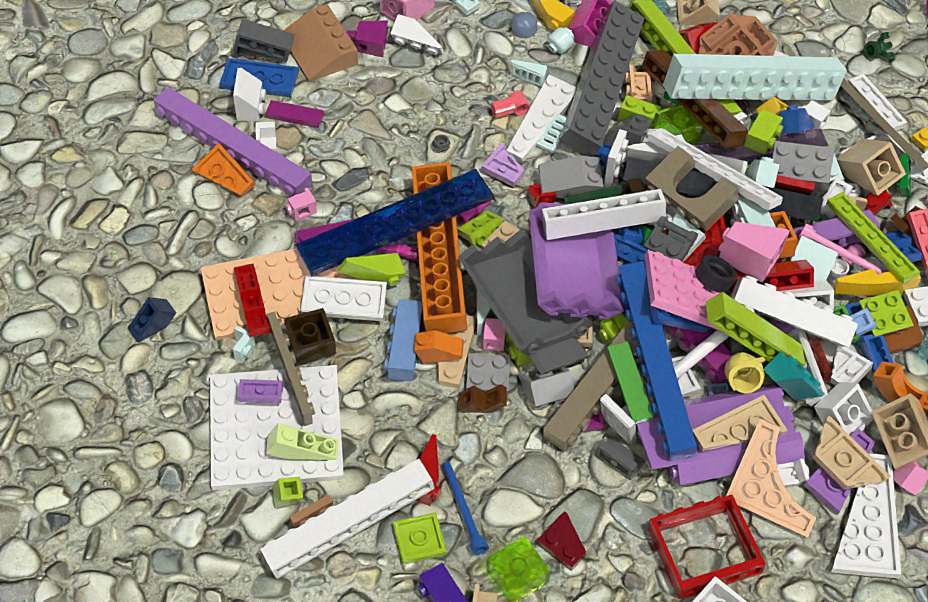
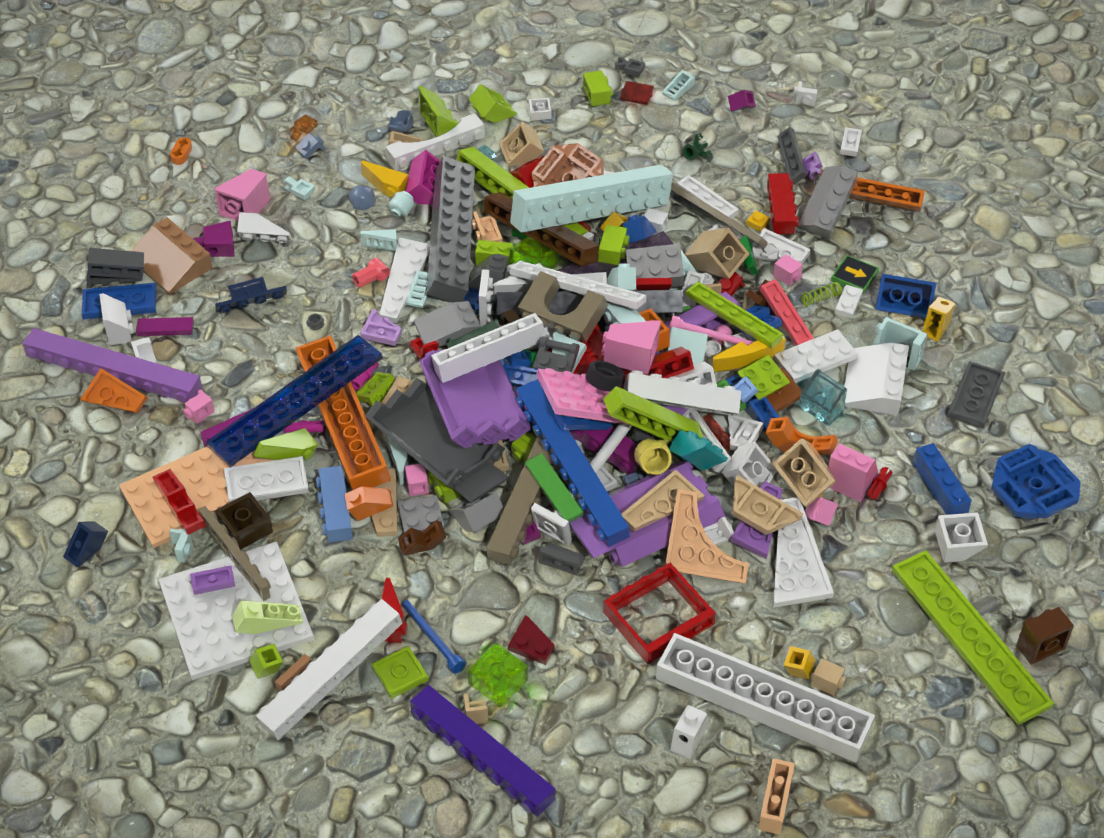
camera: 15 degrees left, 5 degrees down
none -> dark blue bracket [215,277,287,313]

